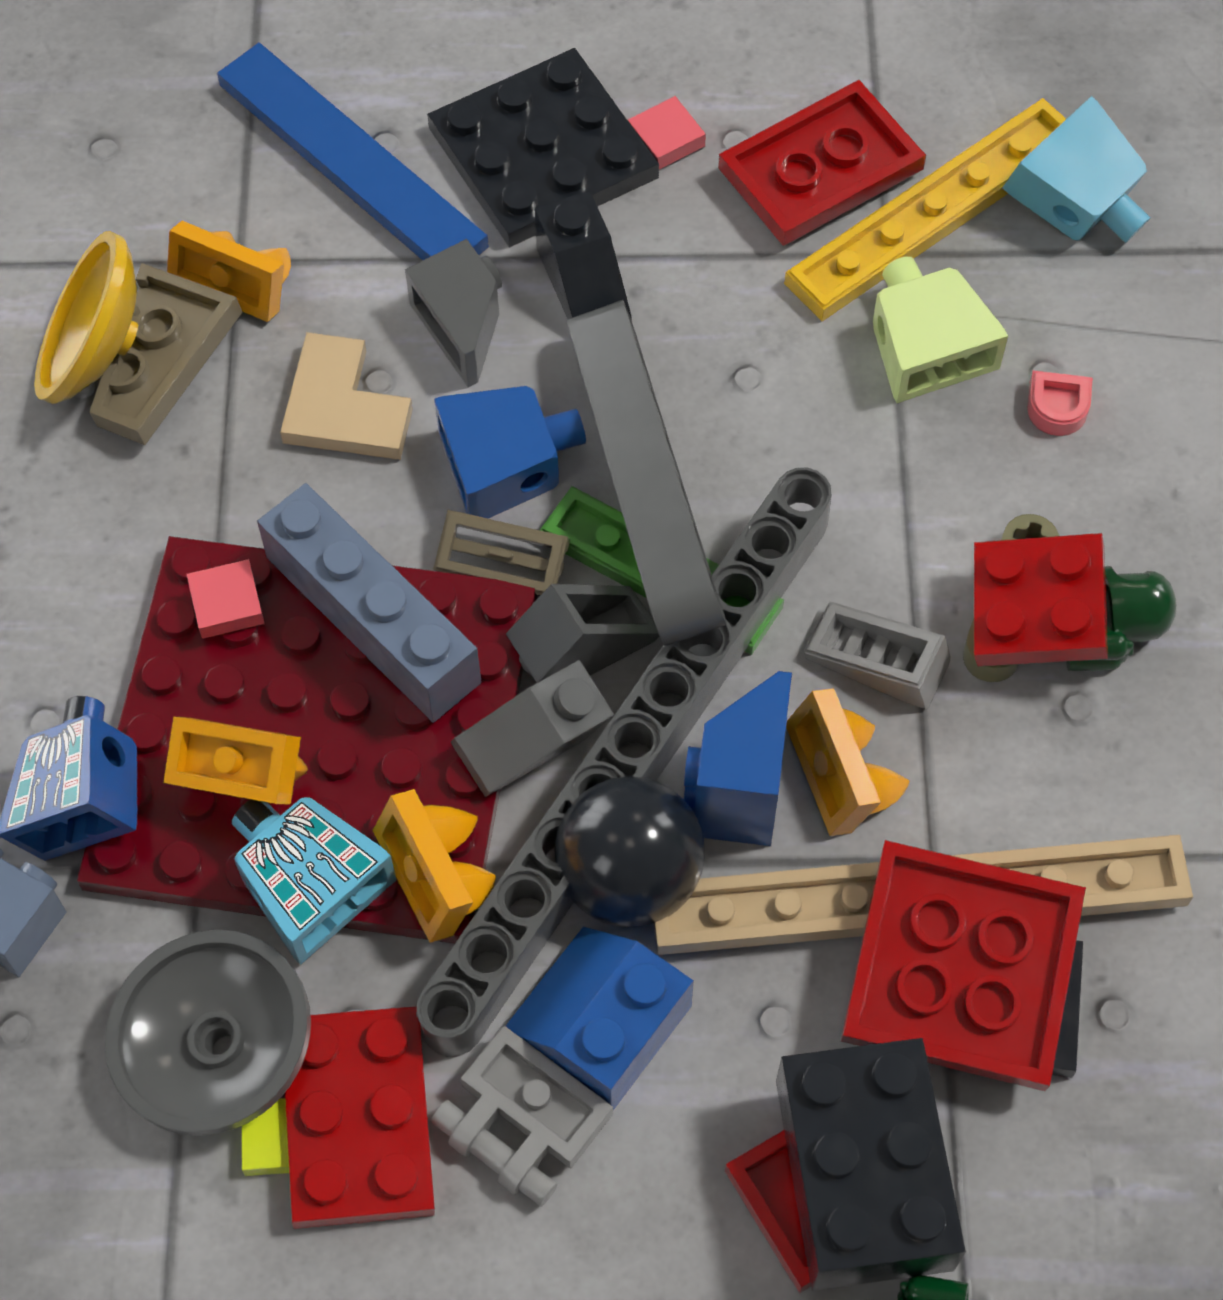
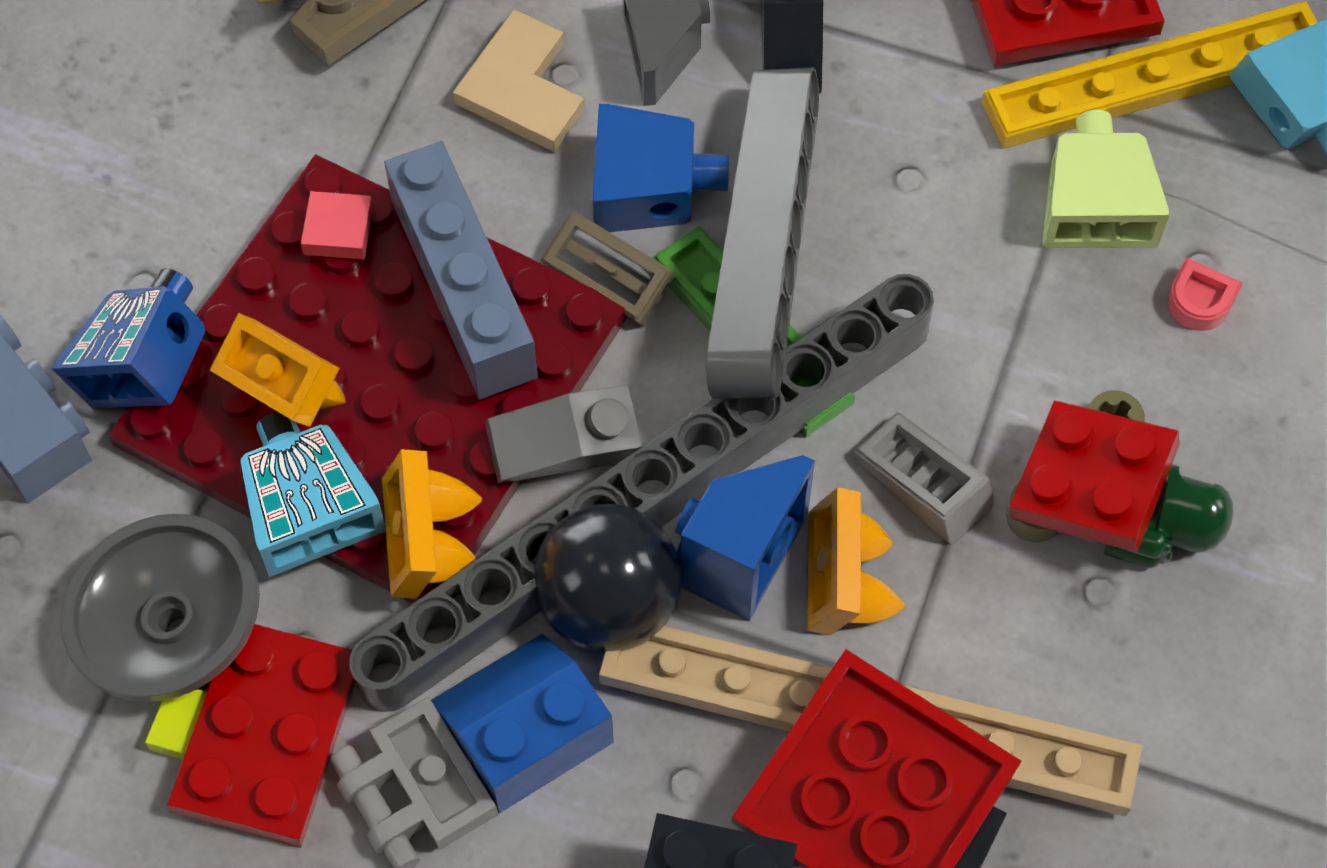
camera: 20 degrees right, 0 degrees up
dark grey slope [506,584,660,683] -> none

